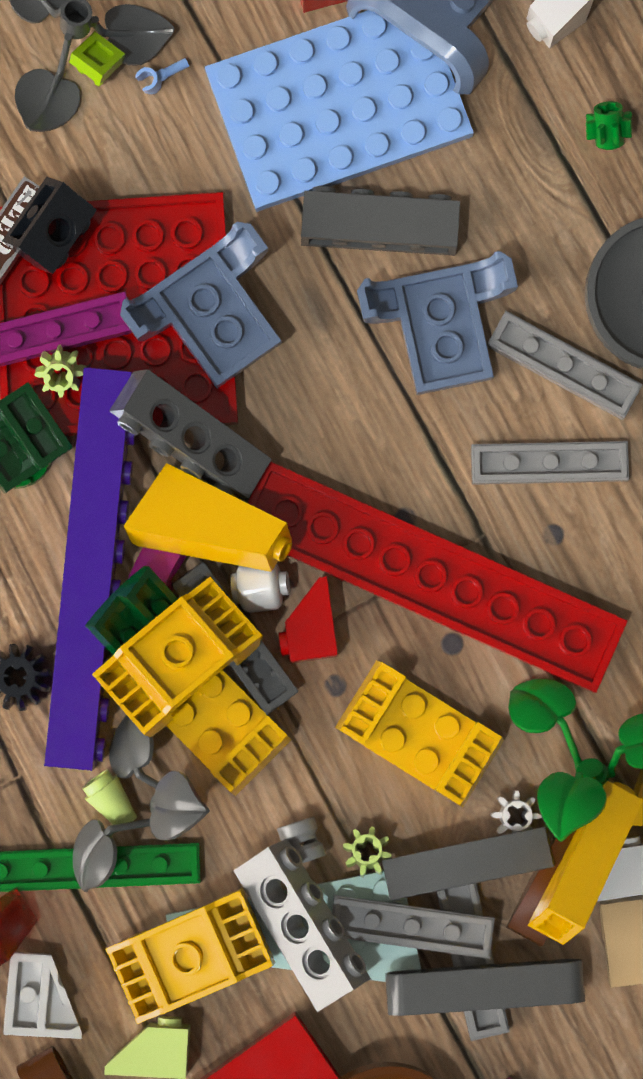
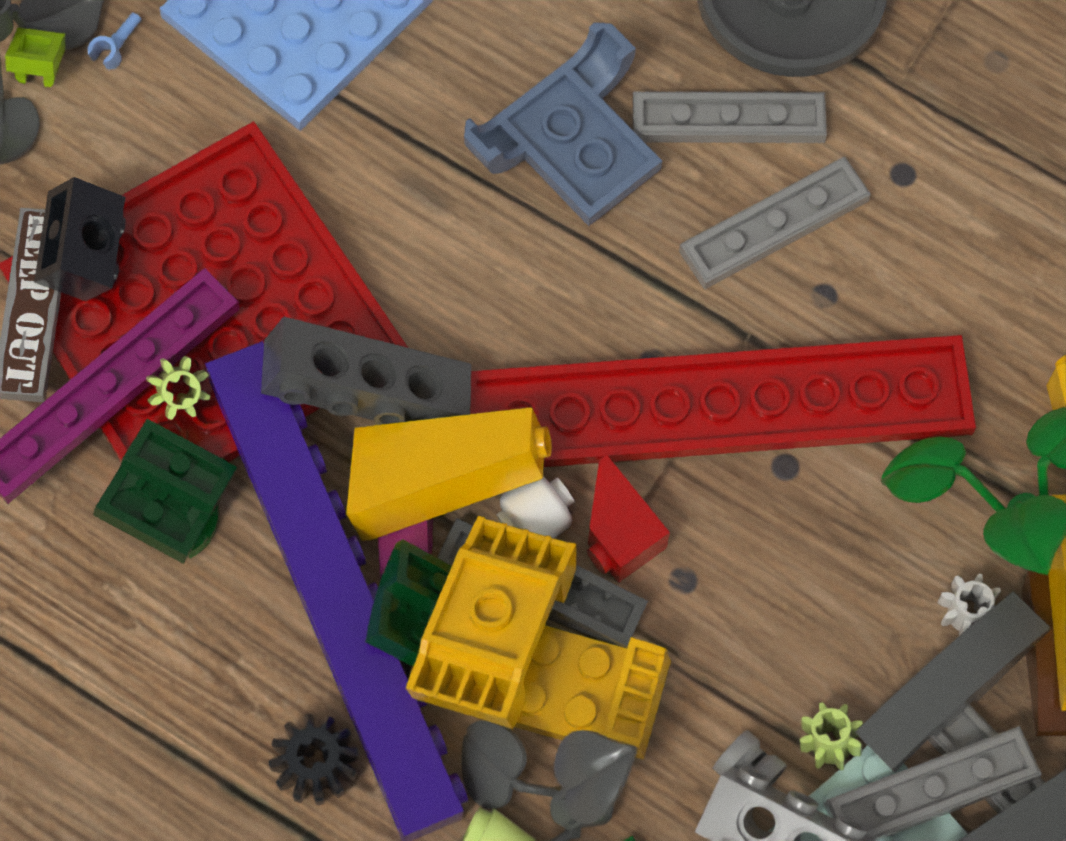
camera: 30 degrees left, 15 degrees down
sand blue piece [120,222,281,389] -> none
dark grey brick [301,186,460,256] -> none
yellow plate [335,660,504,808] -> none

